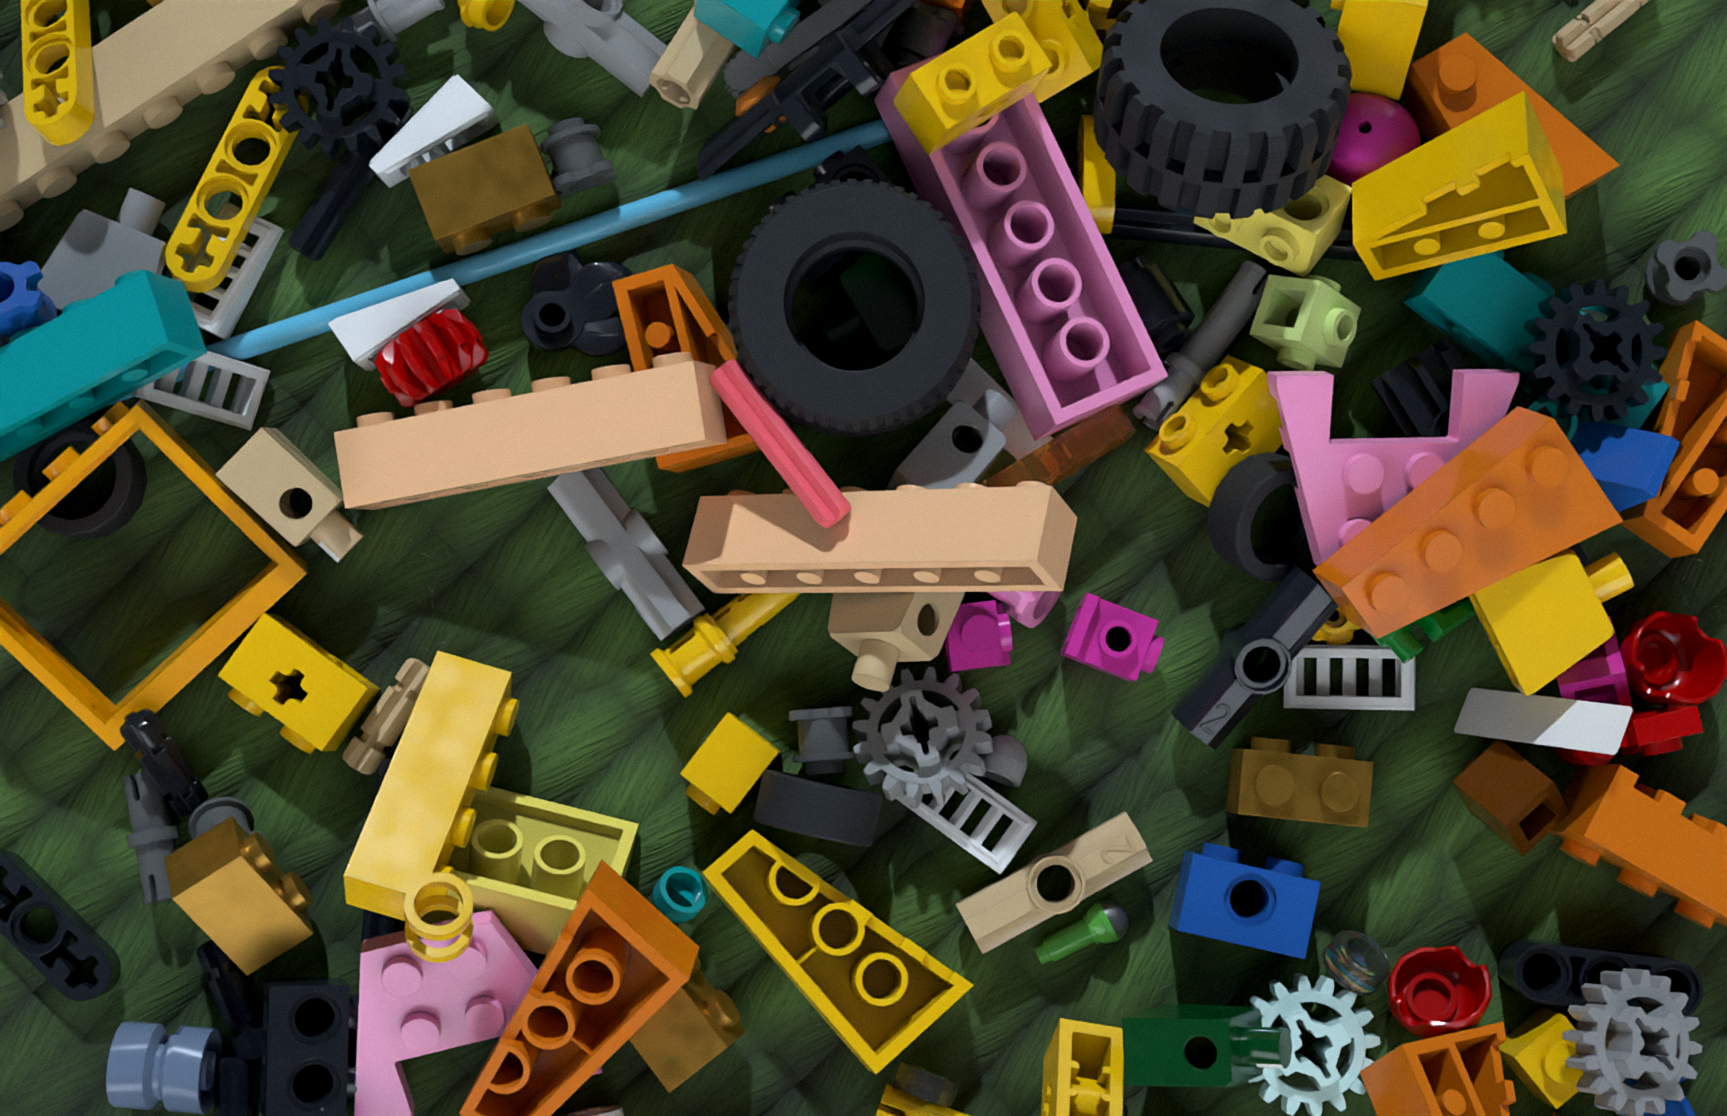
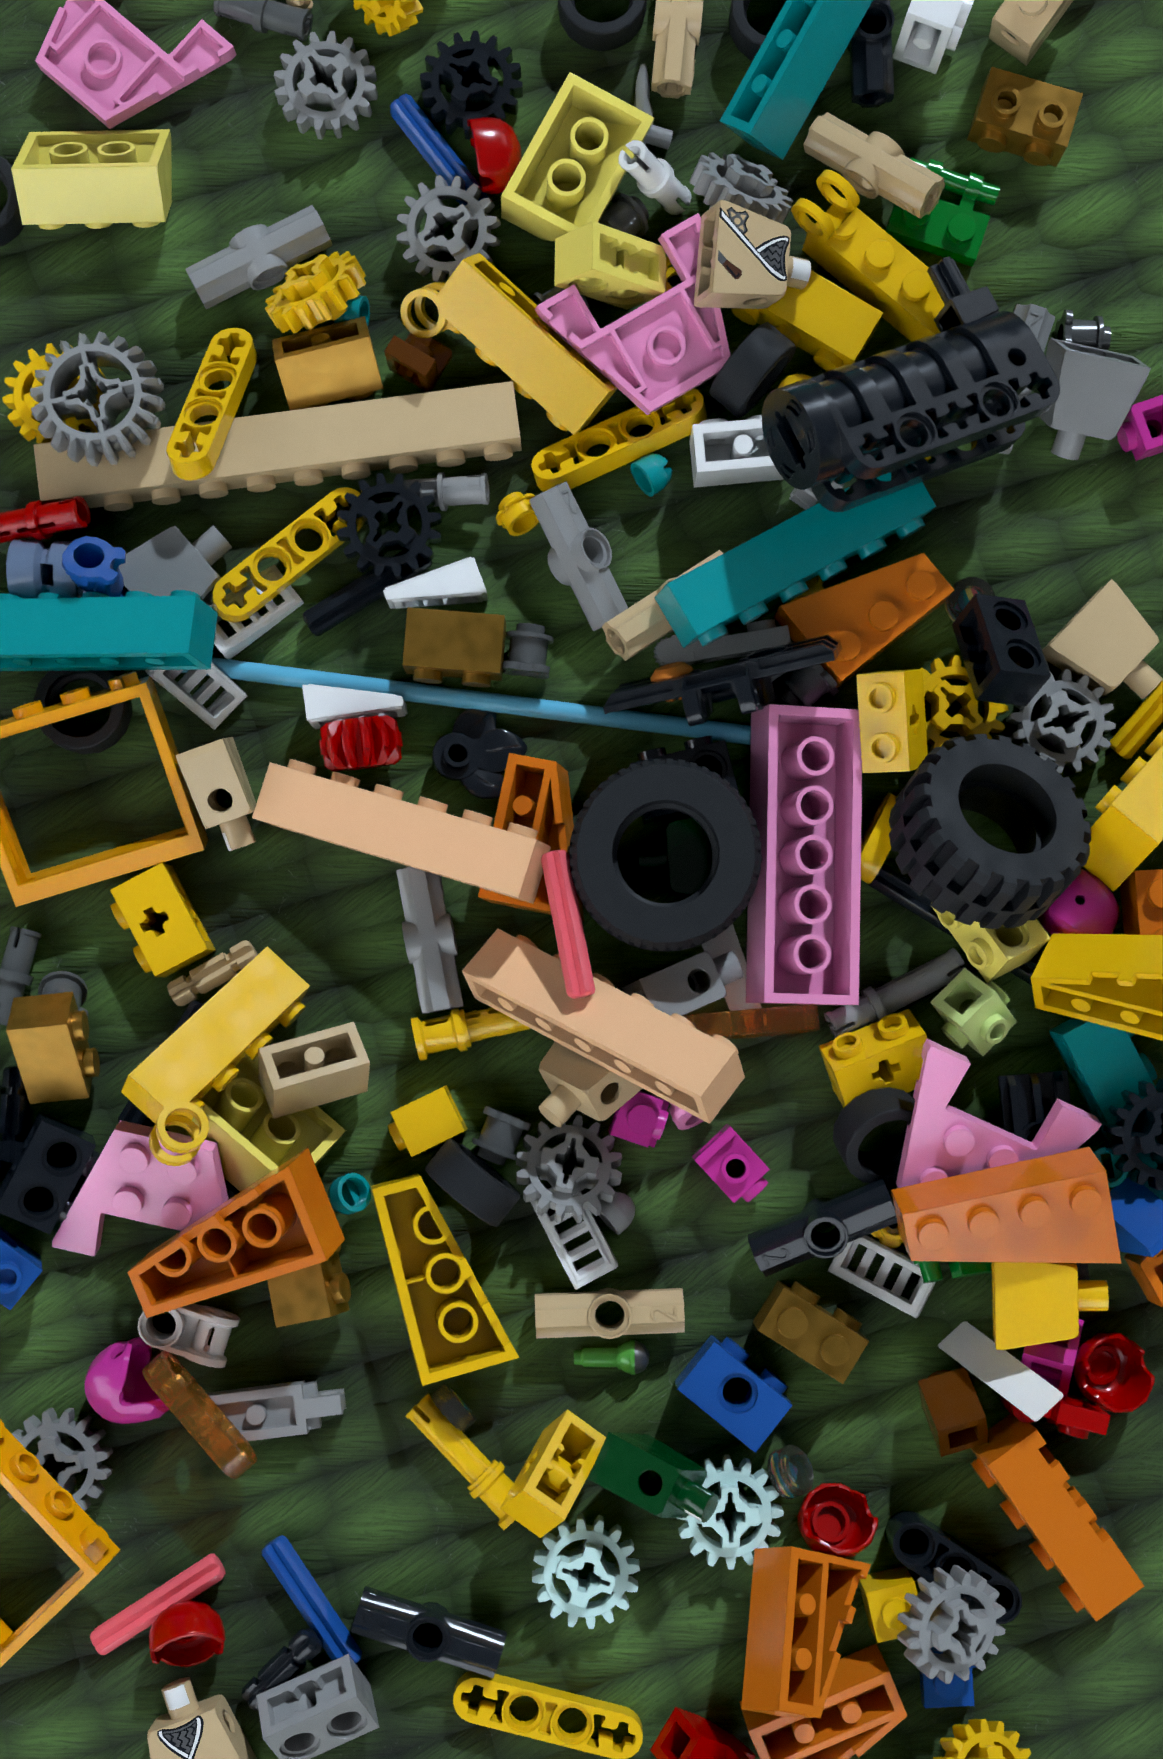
camera: 25 degrees right, 0 degrees up
black axle [120,708,208,818] -> none
yellow brick [892,10,1053,156] -> none
black brick [1117,256,1195,353] -> none
none -> tan brick [258,1022,370,1119]

